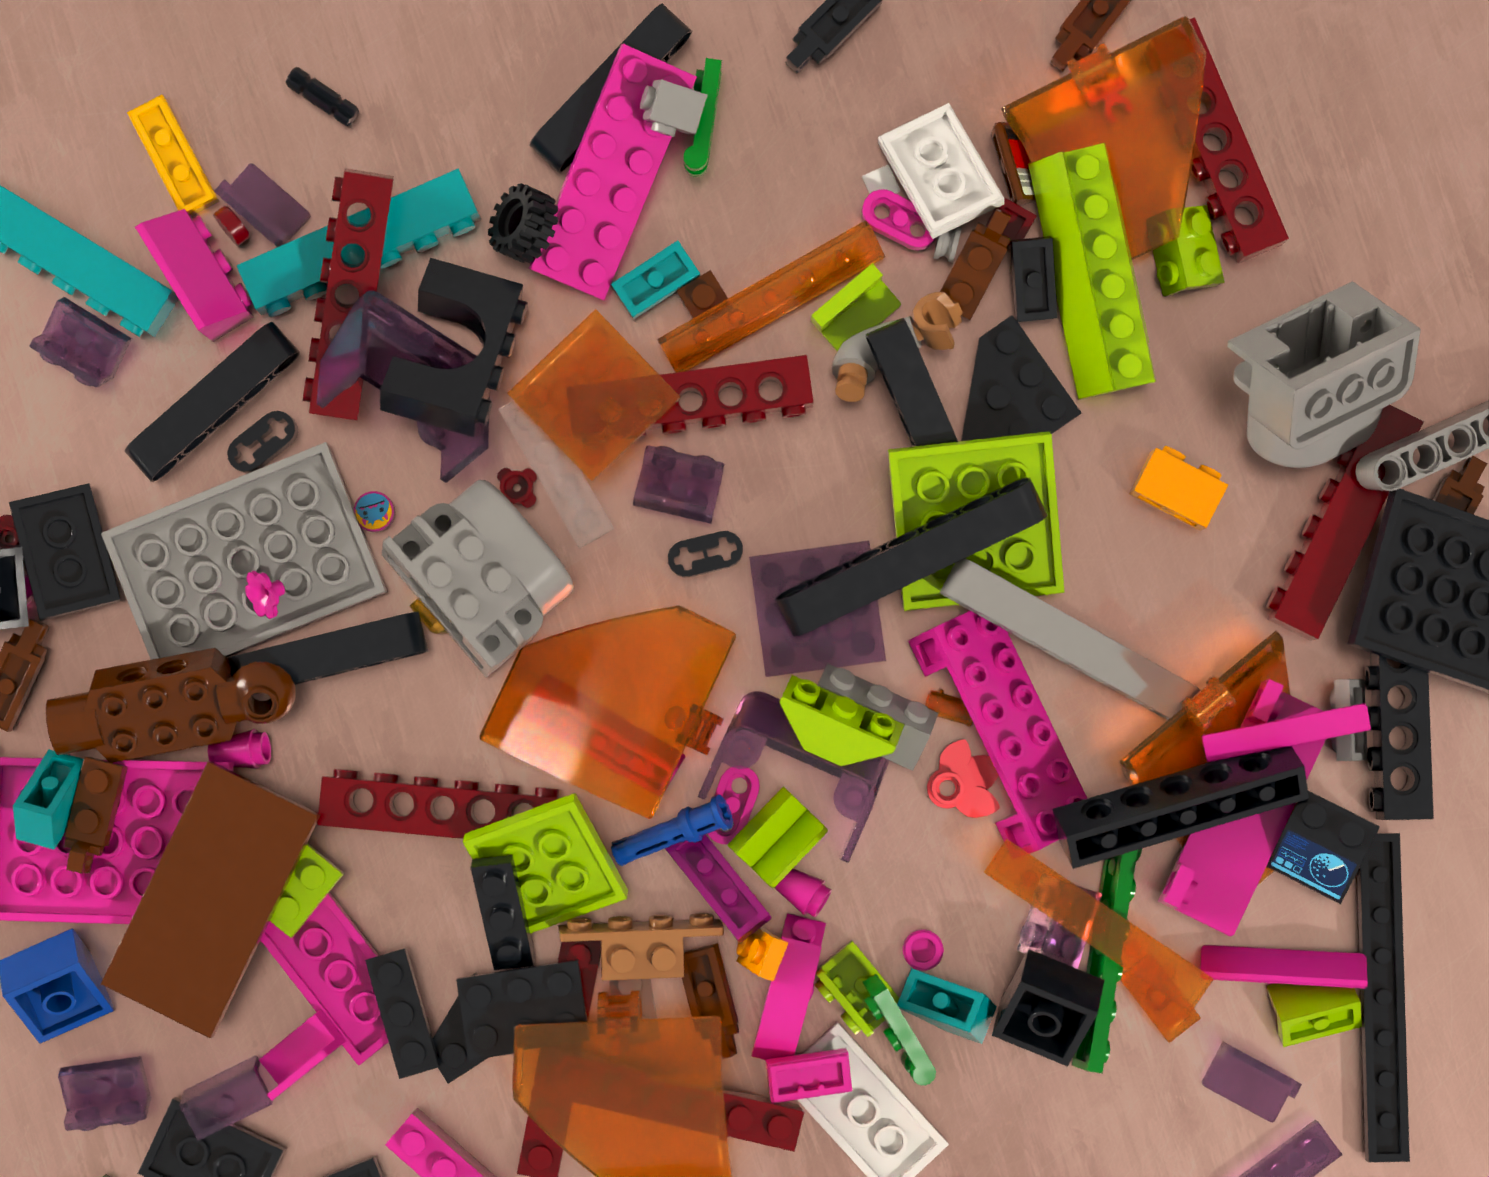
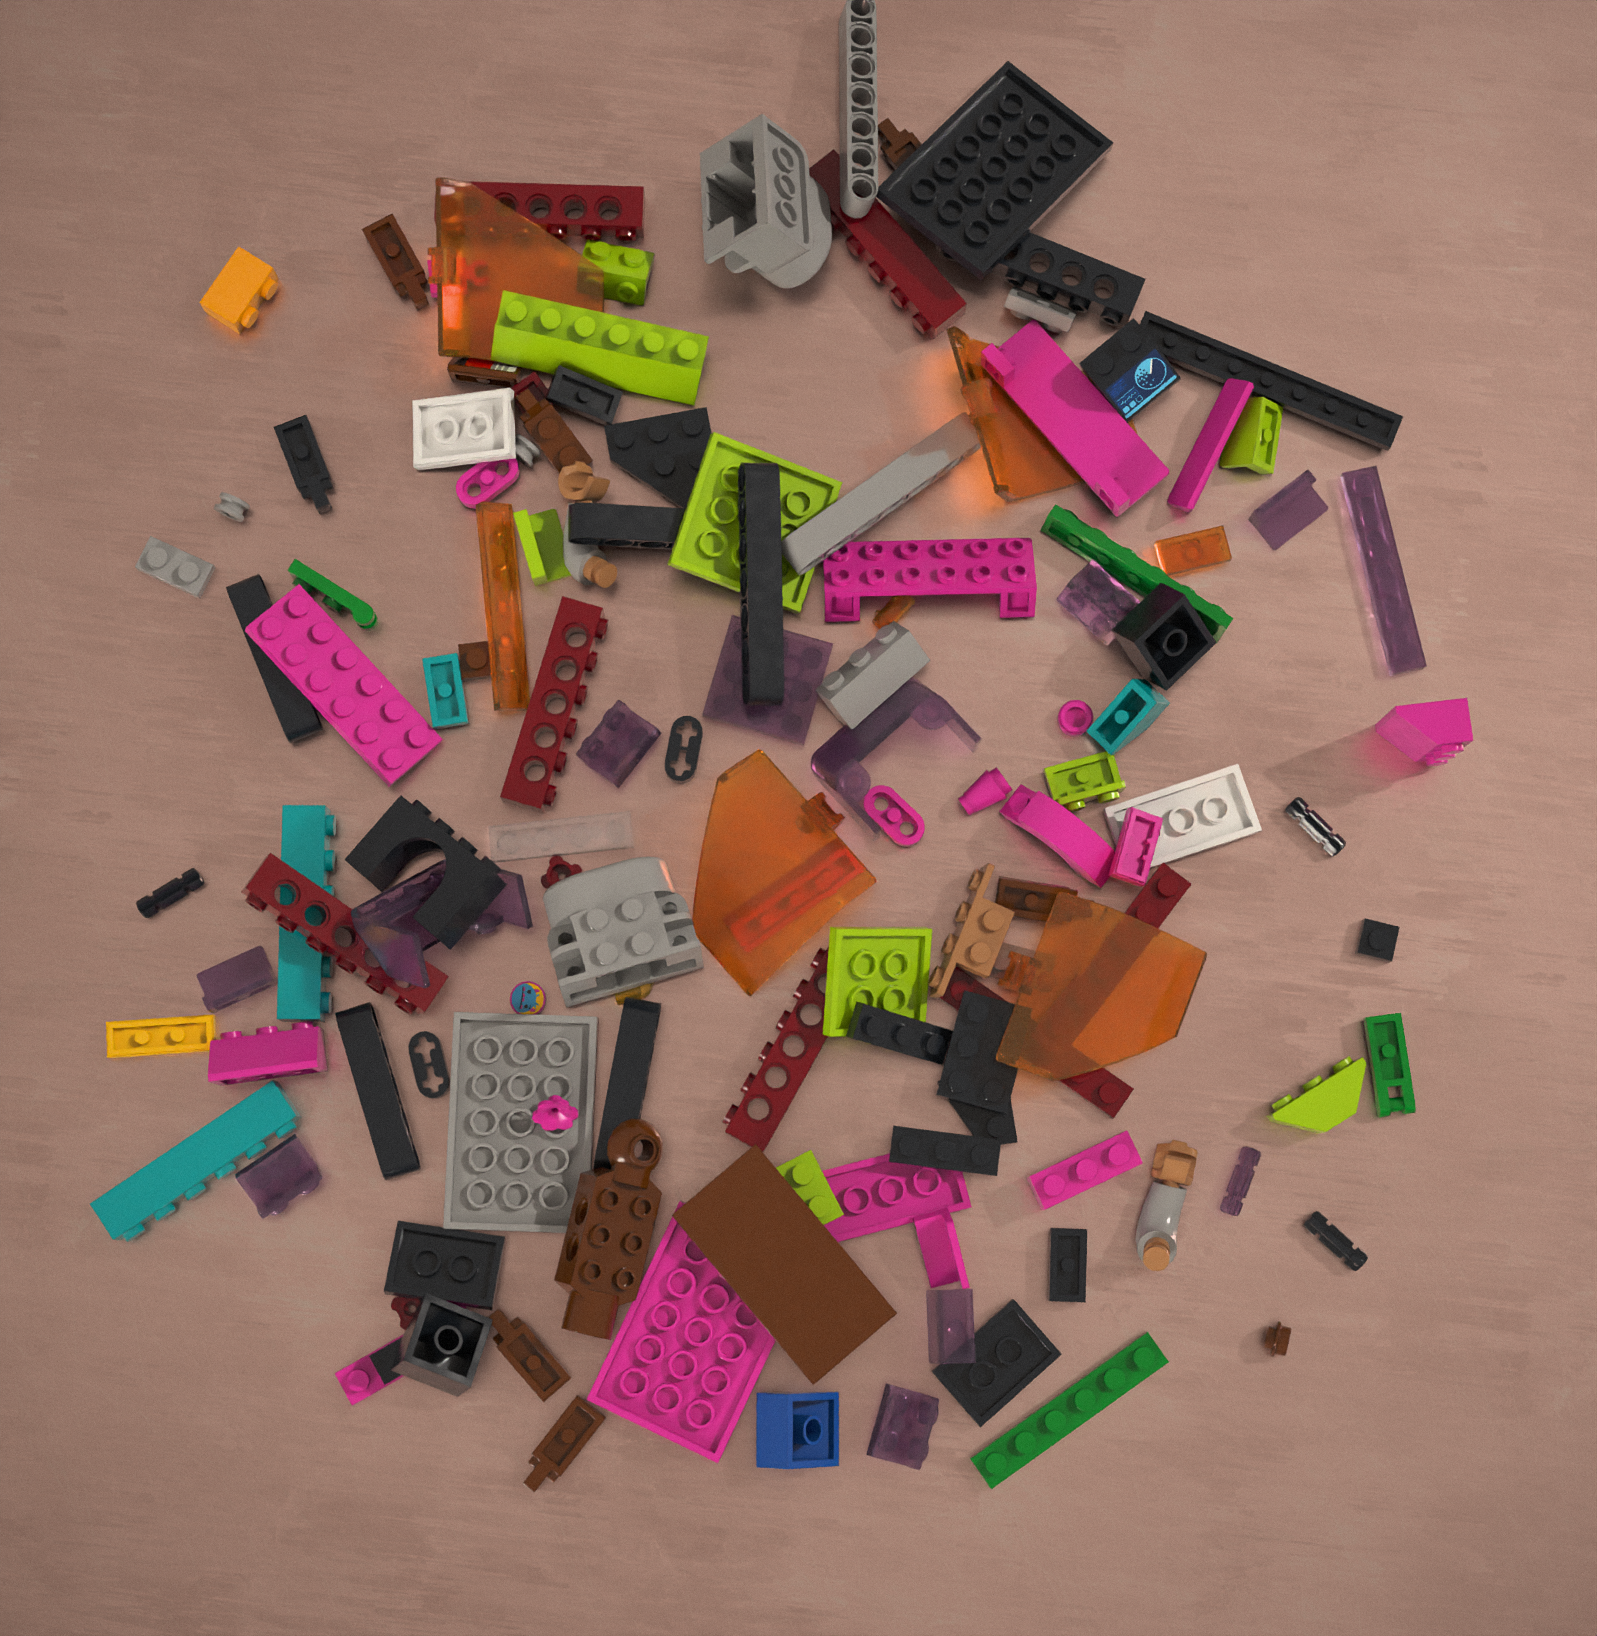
camera: 70 degrees left, 5 degrees down
teal slope [13,749,84,850] -> none
reddish brown hinge [64,757,128,874] -> none
dark pink cone [207,729,271,769] -> none
dark red tile [213,206,250,246] -> none
black tyre [488,183,559,263] -> none
clear orange plate [507,309,681,483] -> none
blue pin [611,794,733,866] -> none
light grey brick [640,79,707,137] -> none
magenta plate [665,834,772,944] -> none
lime panel [727,786,828,888] -> none
light orange plate [736,928,788,981] -> none
lime slope [779,675,905,766] -> none
white sticker [862,165,900,194] -> none
plate [862,974,936,1086] -> none
coral plate [927,739,1000,818] -> none
clear orange tile [984,838,1213,1013] -> none
black brick [1053,746,1309,869] -> none
light orange brick [1129,446,1228,531] -> none
dark pink slope [1201,703,1371,762] -> none

